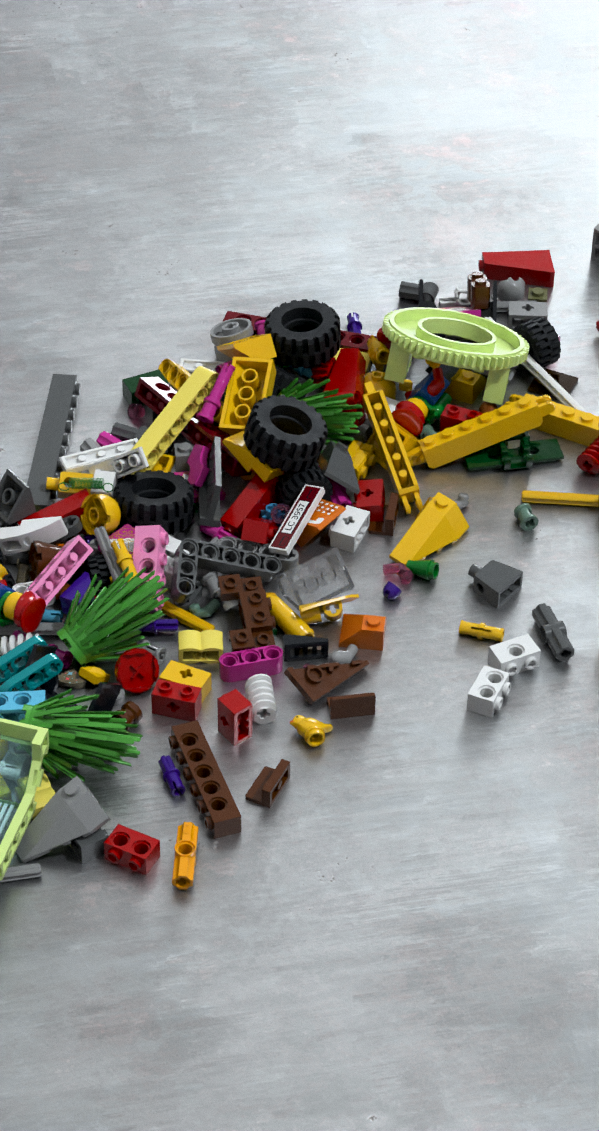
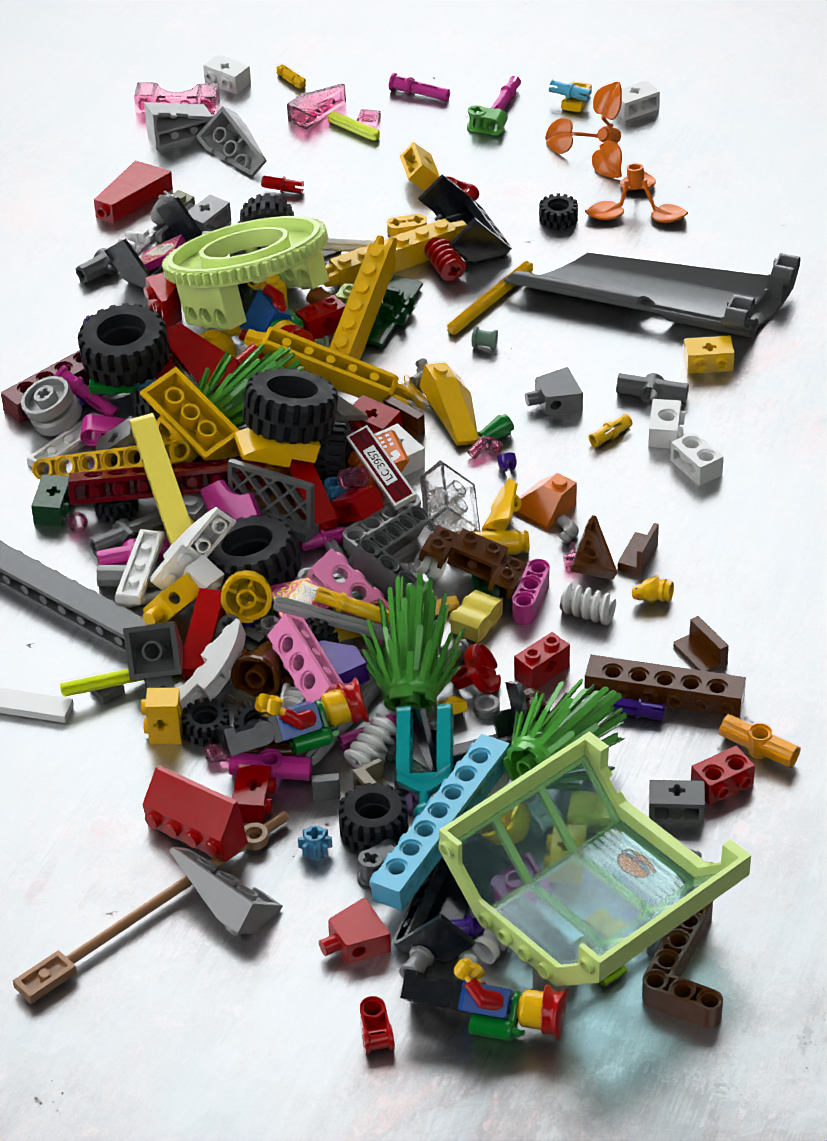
camera: 55 degrees left, 0 degrees up
light grey wedge [16,776,111,863] -> none
green piece [58,477,114,492] -> none
yellow brick [159,660,212,703] -> none
dark pink pin [196,363,236,424] -> none
yellow slope [216,333,277,359] -> none
red brick [217,689,252,746] -> none
black slope [282,634,329,661] -> none
yellow animal [367,335,390,371] -> none
reddish brown brick [467,272,490,309] -> none

